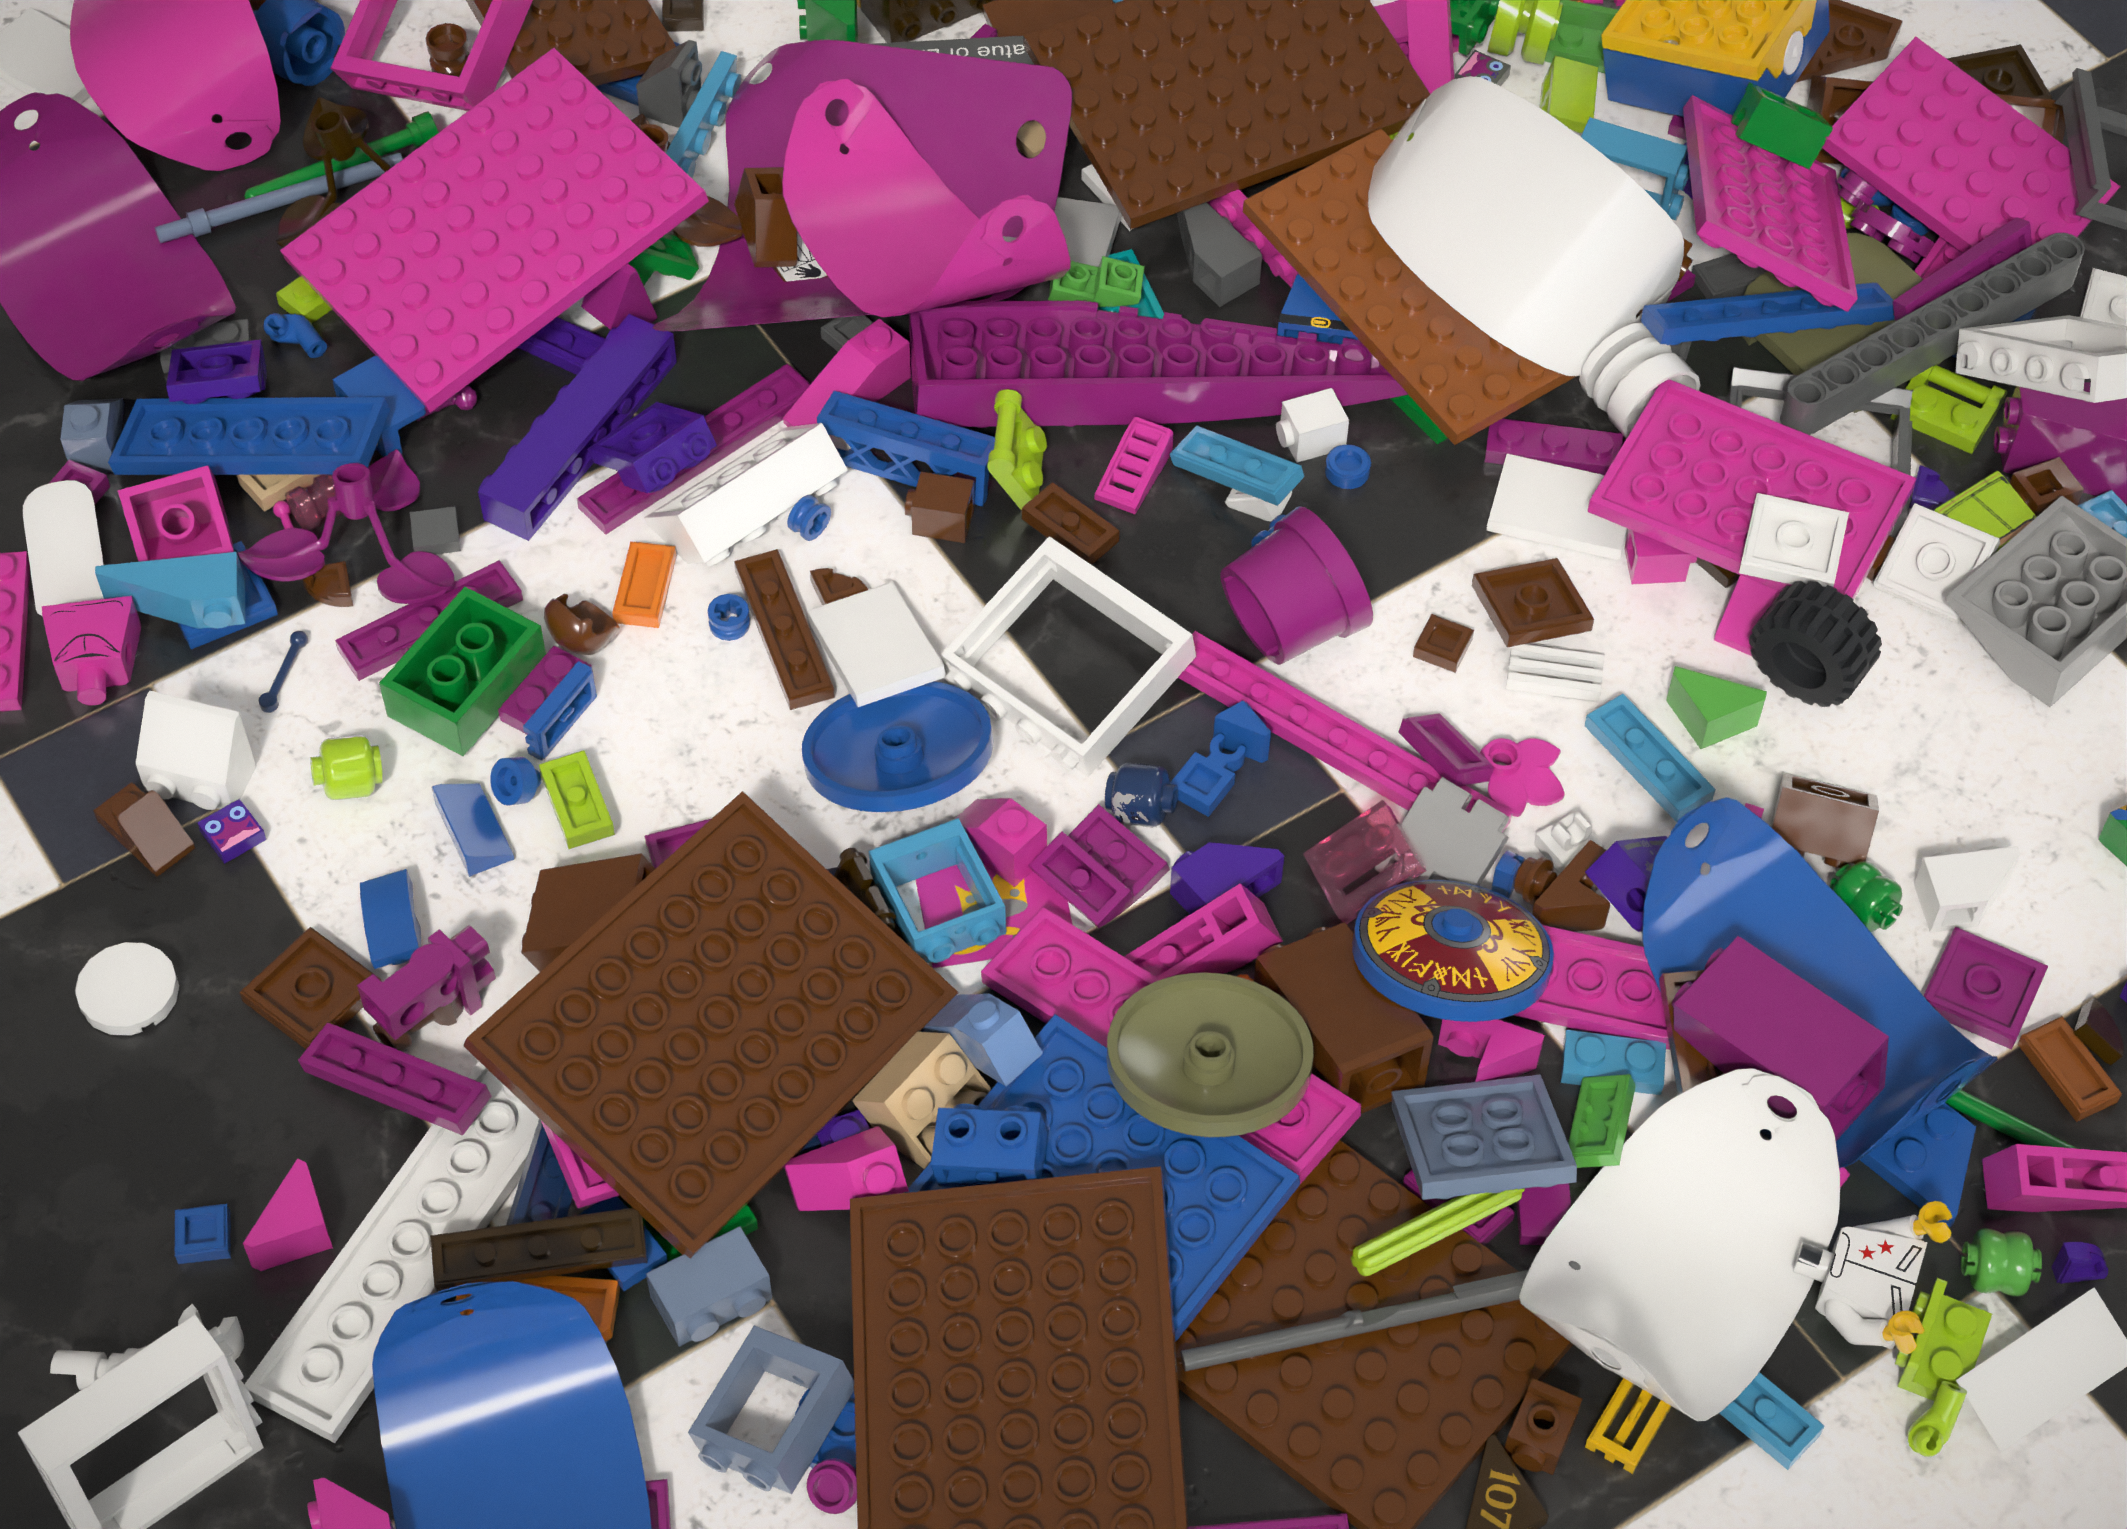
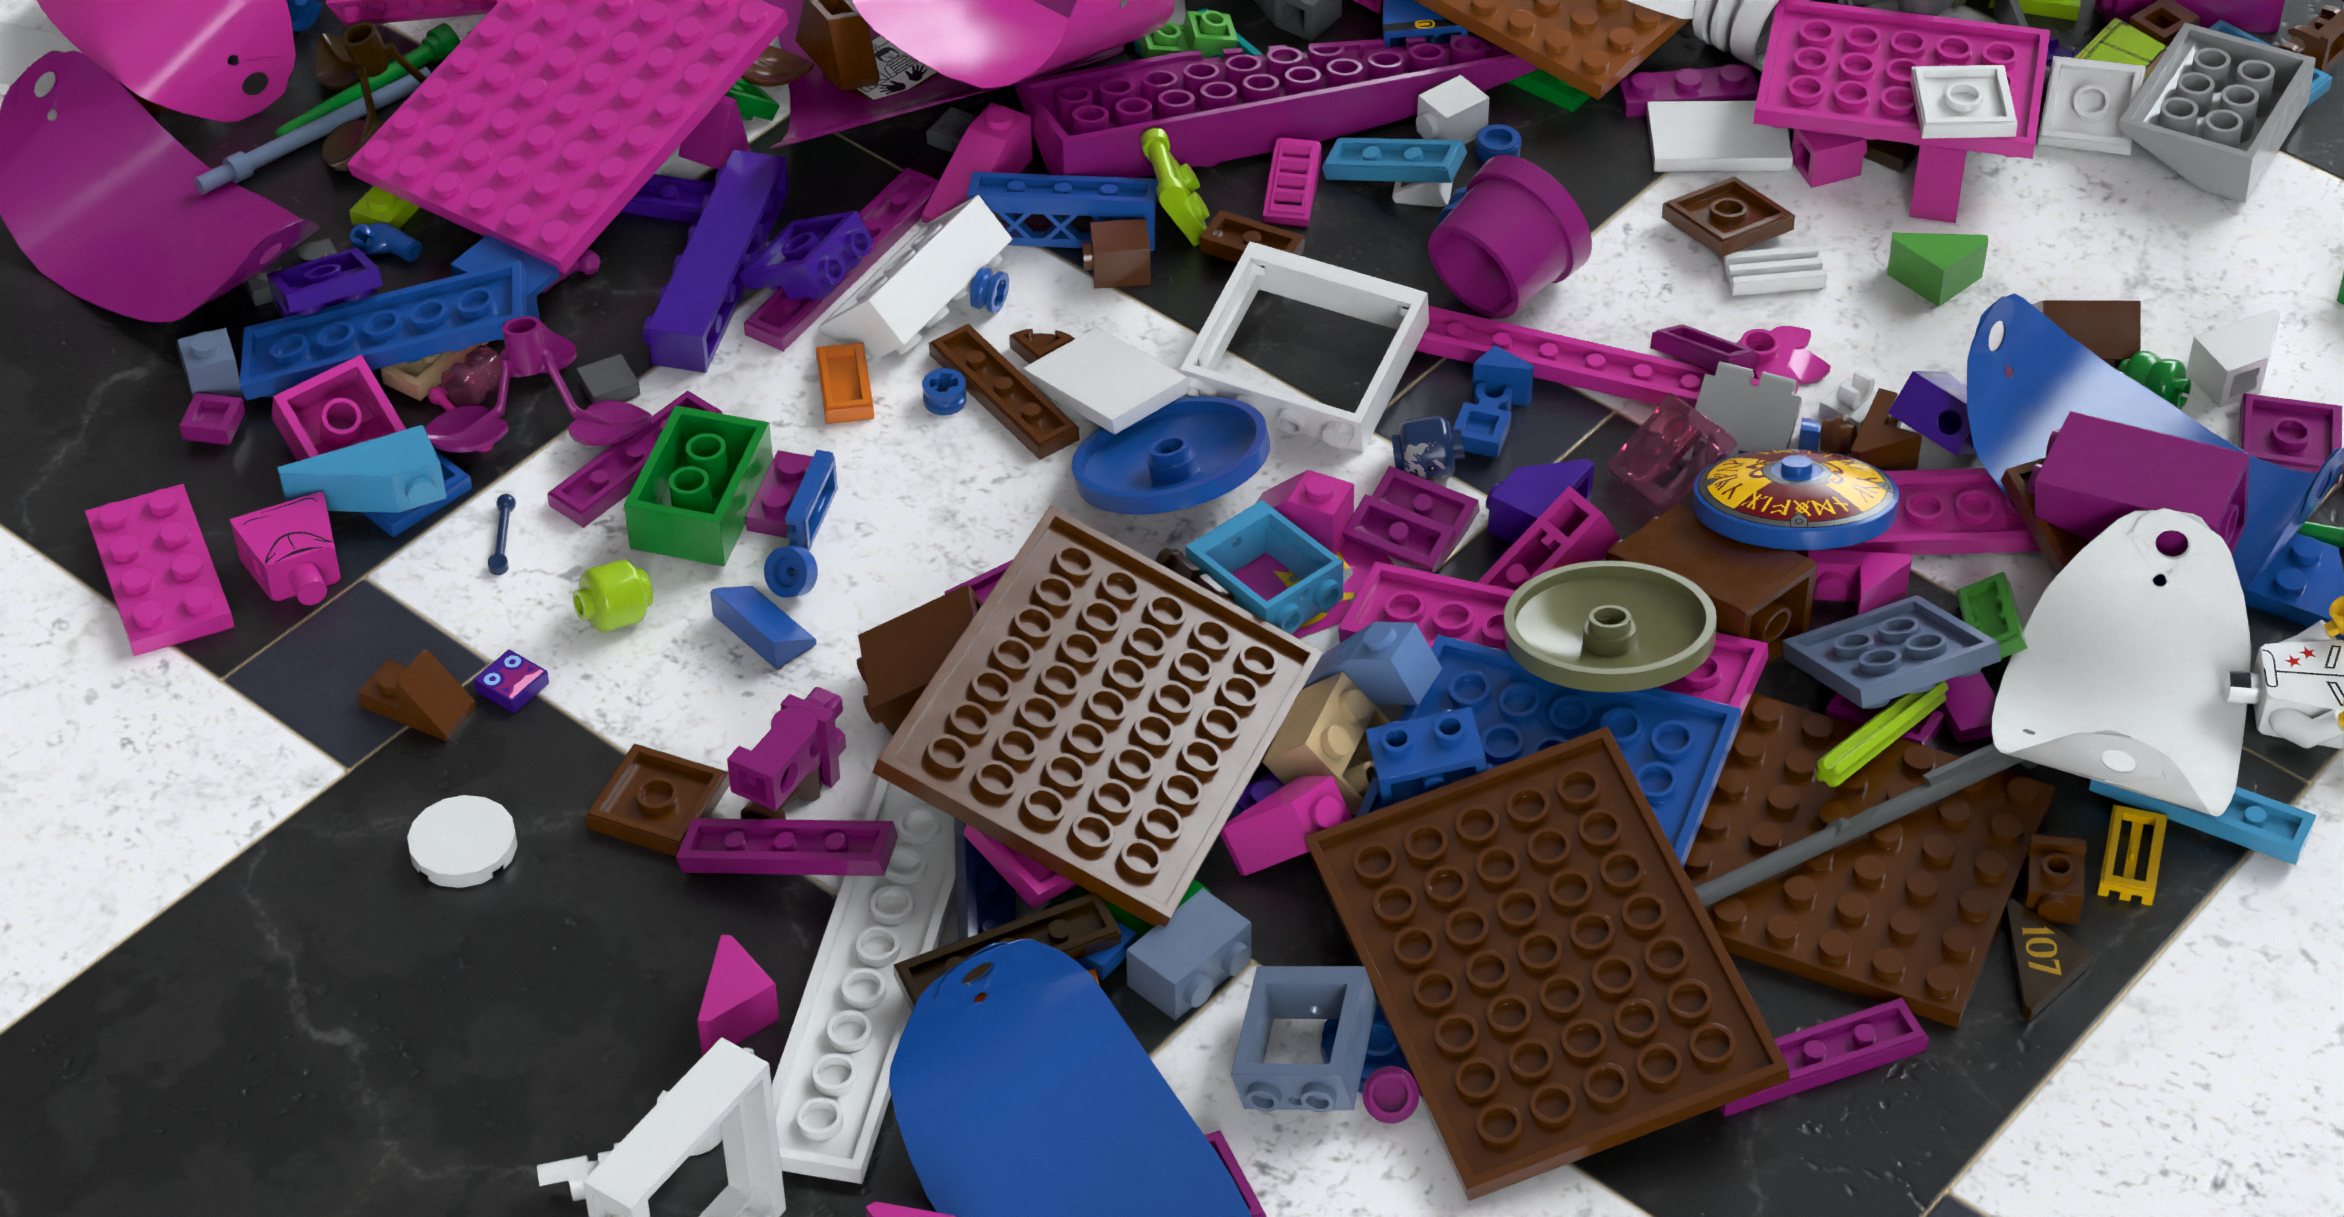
camera: 15 degrees left, 10 degrees down
white sticker [23,480,104,616] -> none
white slope [136,690,256,810] -> none
blue tile [175,1204,231,1264] -> none
reddish brown tile [302,561,353,607] -> none
blue slope [359,869,422,969] -> none
lime plate [538,751,615,849] -> none
reddish brown hair [544,594,620,655] -> none
reddish brown tile [1413,614,1474,673] -> none
dark azure plate [1561,1030,1666,1095] -> none
dark azure plate [1584,694,1716,822] -> none
black tyre [1749,581,1882,707] -> none

